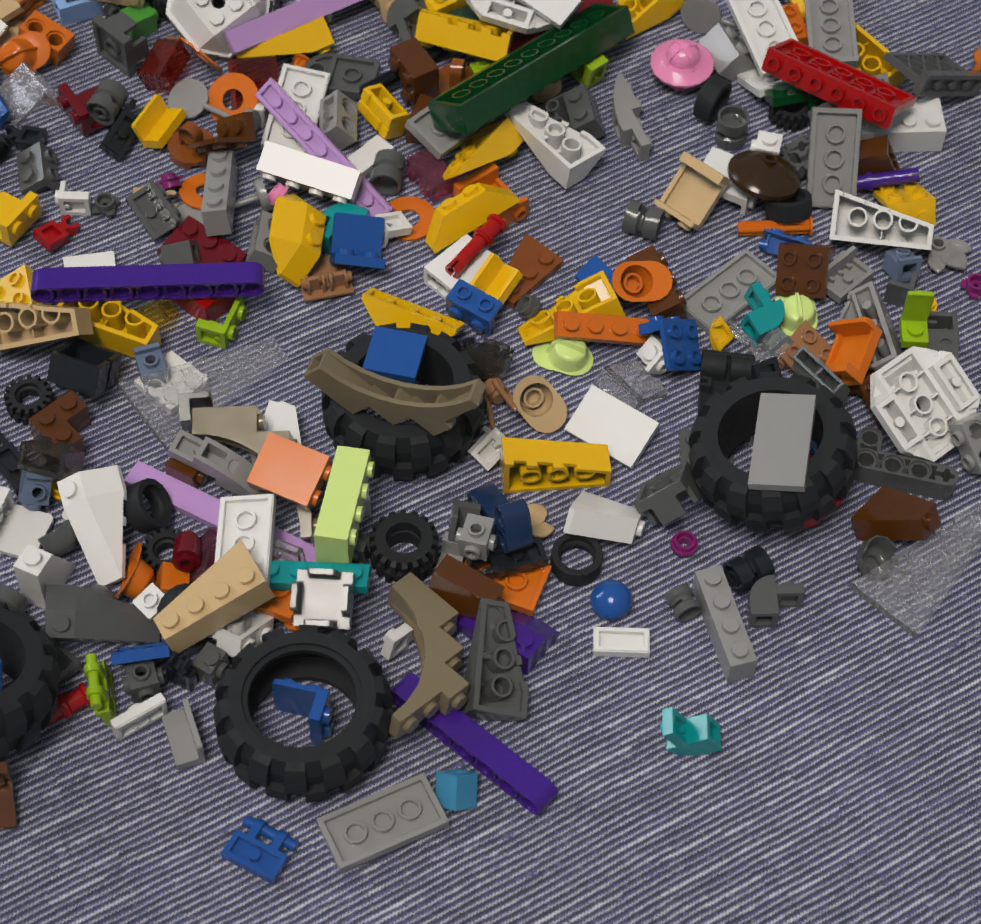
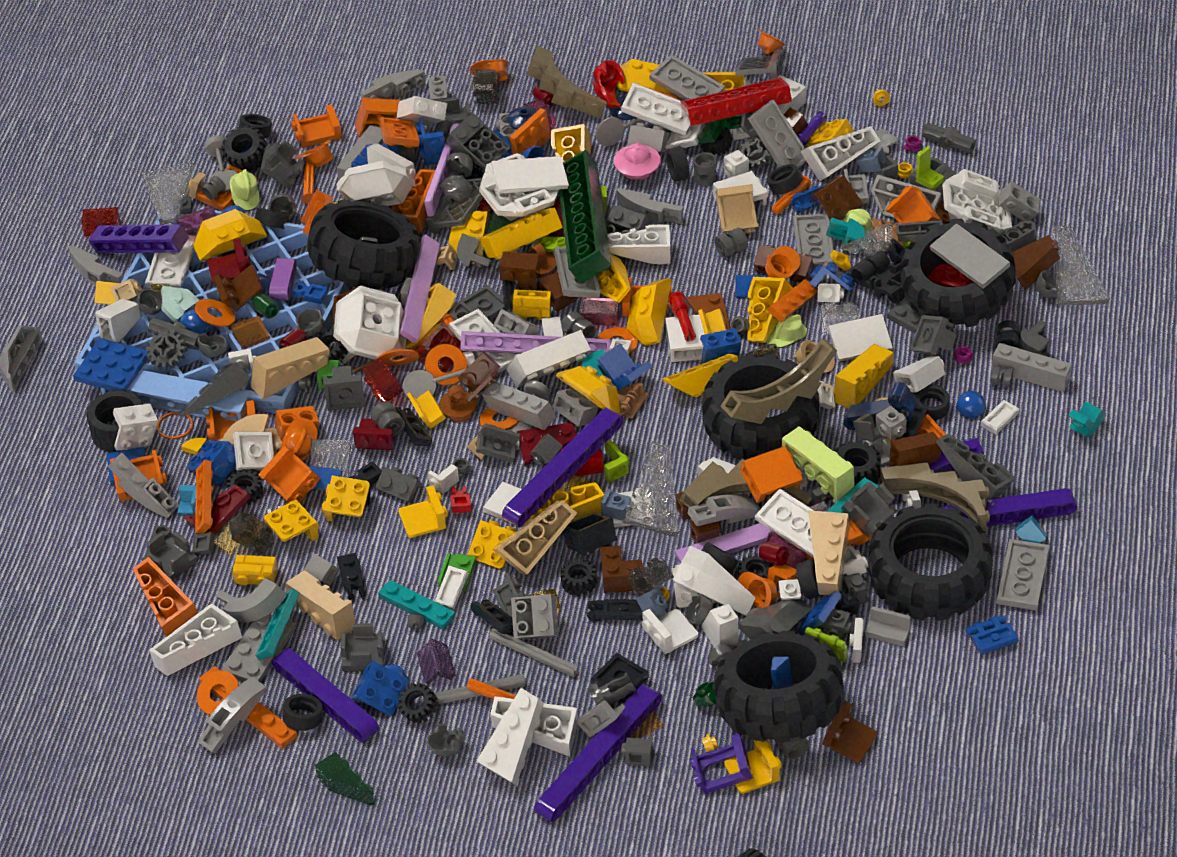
camera: 45 degrees left, 10 degrees down
magenta plate [155,172,184,191] -> none
panel [178,391,213,431] -> none
bright pink plate [266,182,289,206] -> none
blue bracket [272,678,334,746] -> none
blue tile [363,326,427,383] -> none
dark brown dish [727,150,801,201] -> none

